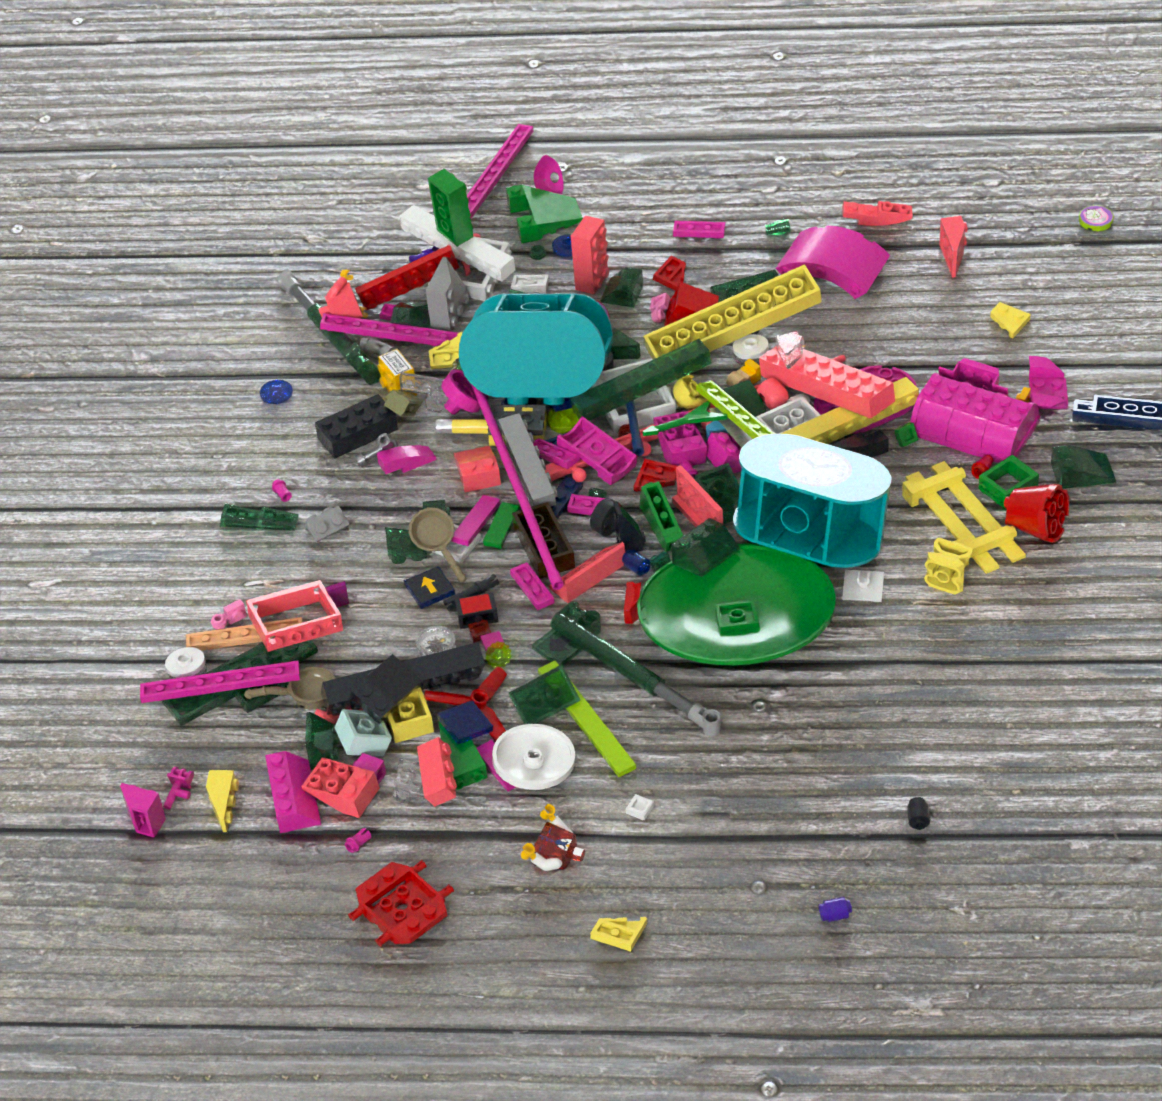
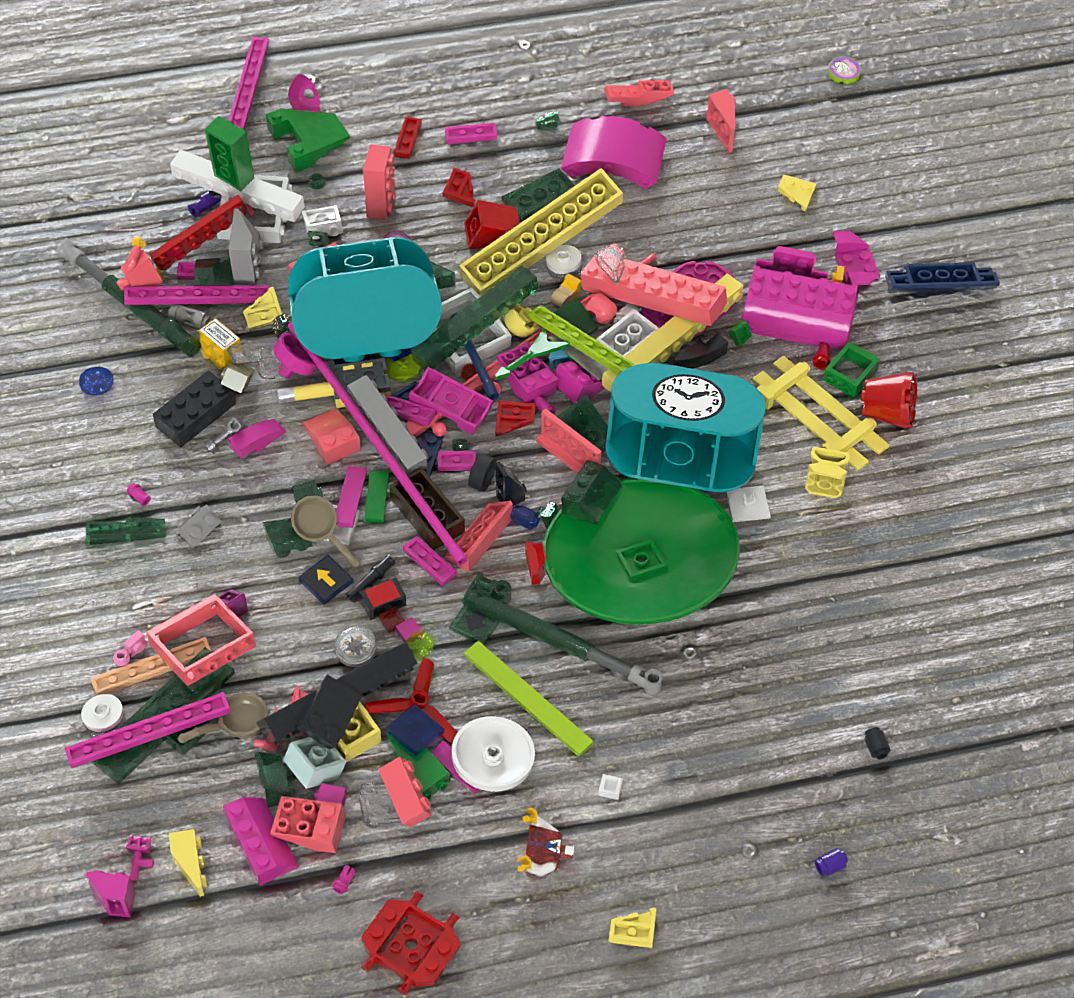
camera: 20 degrees left, 10 degrees up
clear green slope [508,664,580,724] -> none
clear blue wheel [552,234,572,257] -> none
clear green slope [600,267,643,307] -> none
green slope [639,481,684,552] -> none
bright pink plate [650,292,670,323] -> none
clear green slope [1051,445,1116,489] -> none
none -> red tile [393,116,422,159]

